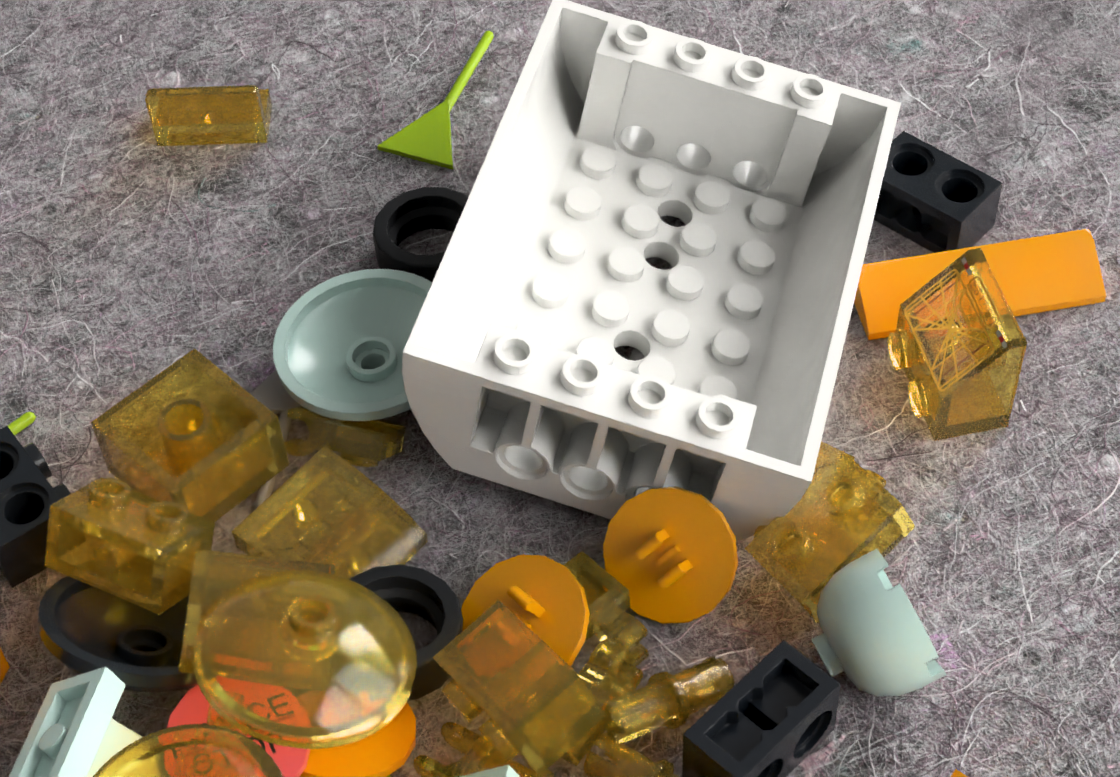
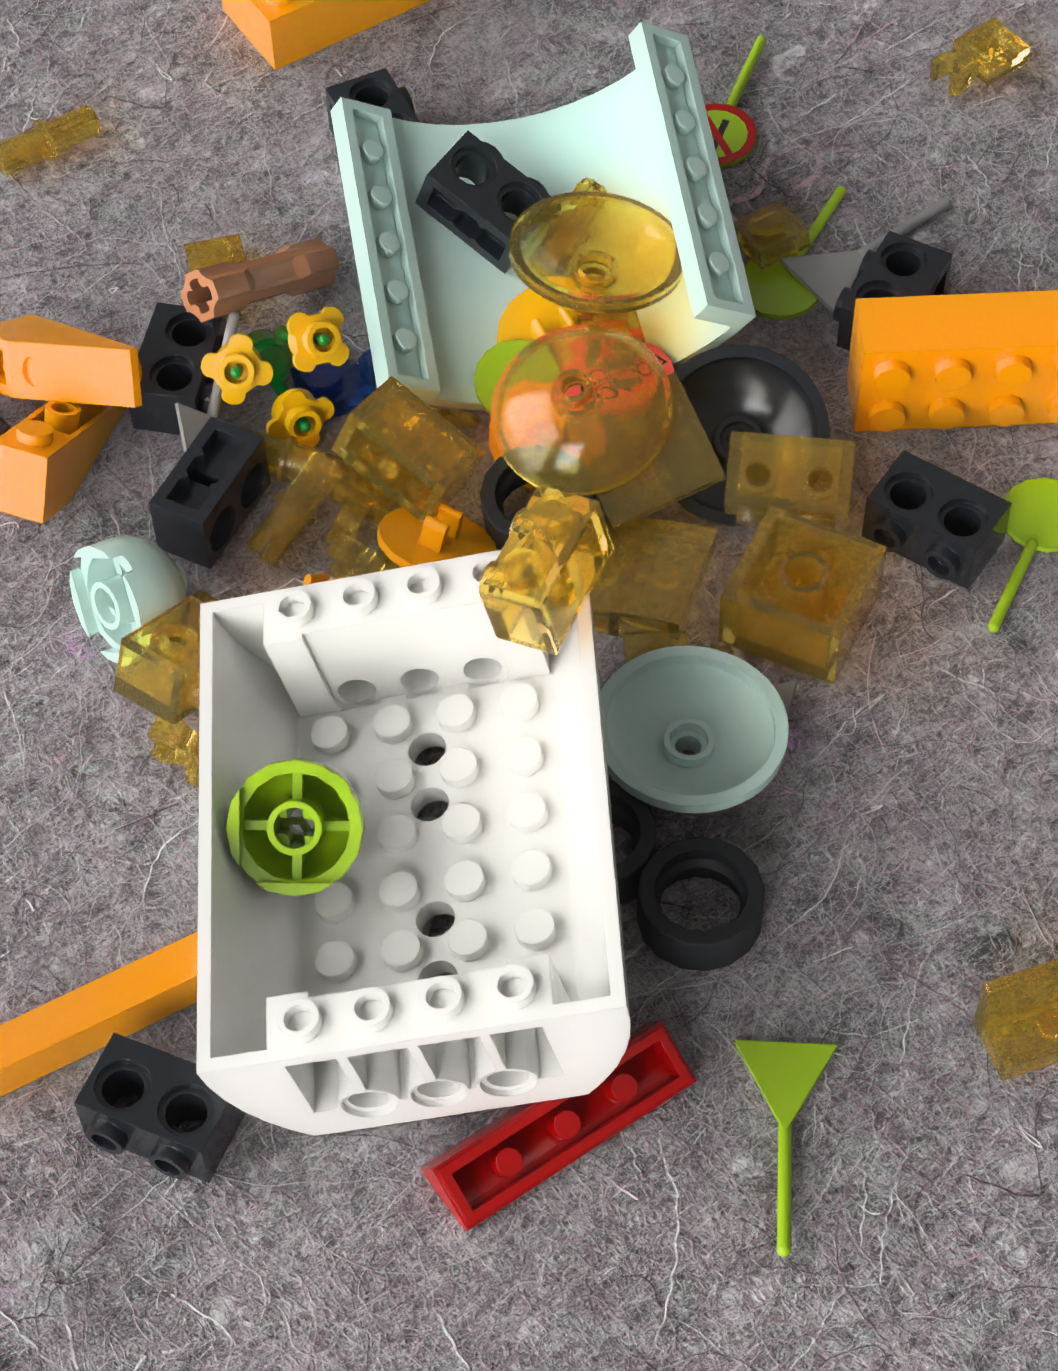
camera: 160 degrees right, 5 degrees up
clear yellow slope [888,248,1027,441] -> none
none -> lime cylinder [226,758,365,897]
none -> clear yellow brick [478,485,614,655]

